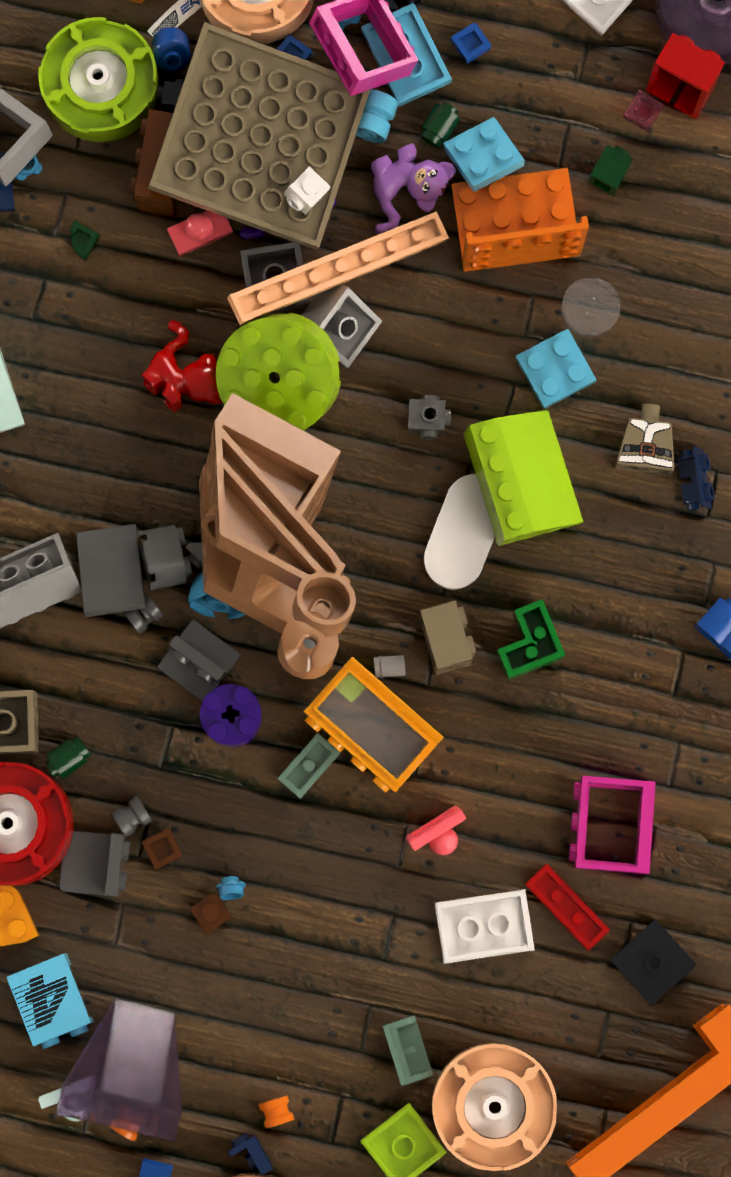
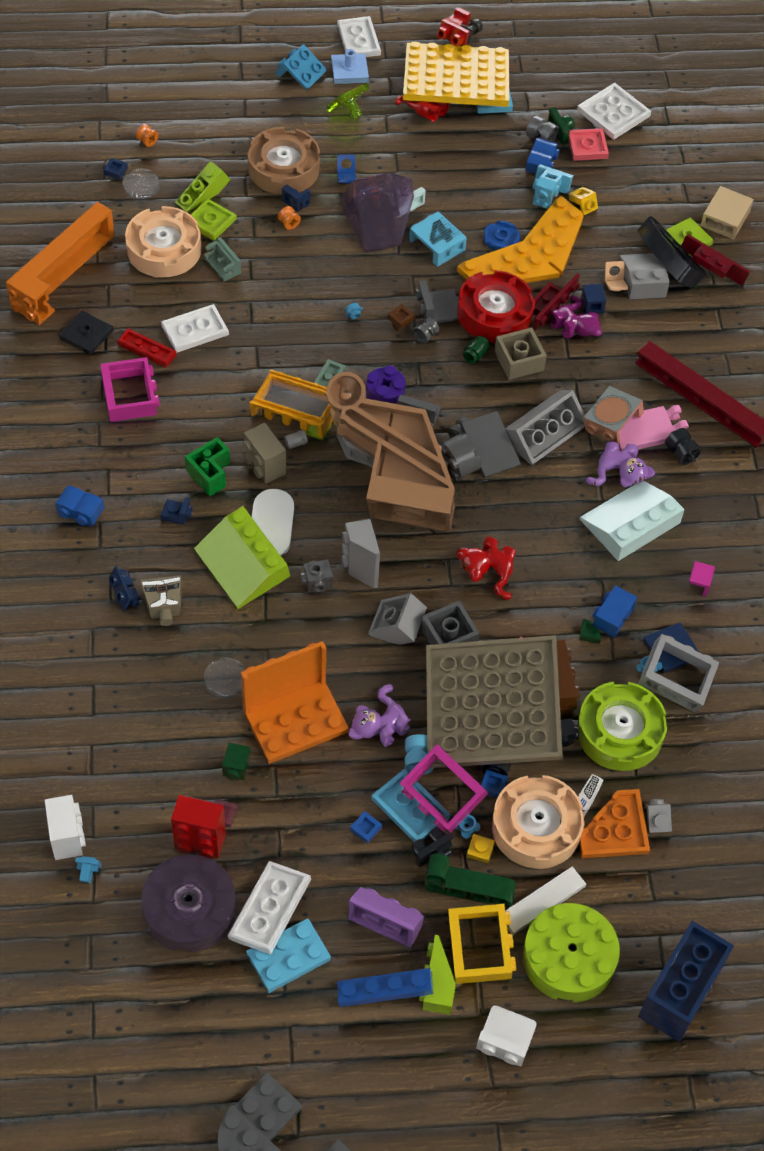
camera: 160 degrees right, 25 degrees down
blue head [151,27,191,72] -> none
reddish brown plate [190,892,232,934] -> none
lime piece [216,313,341,431] -> none
light nougat plate [227,211,449,325] -> none
white bracket [284,166,331,215] -> none
coral tile [406,806,466,855] -> none
dark green brick [419,102,460,148] -> none
medium azure plate [443,117,524,192] -> none
medium azure plate [515,329,596,410] -> none
none -> dark blue bracket [161,497,193,525]
none -> light grey slope [341,519,380,588]
none -> blue piece [592,585,637,638]

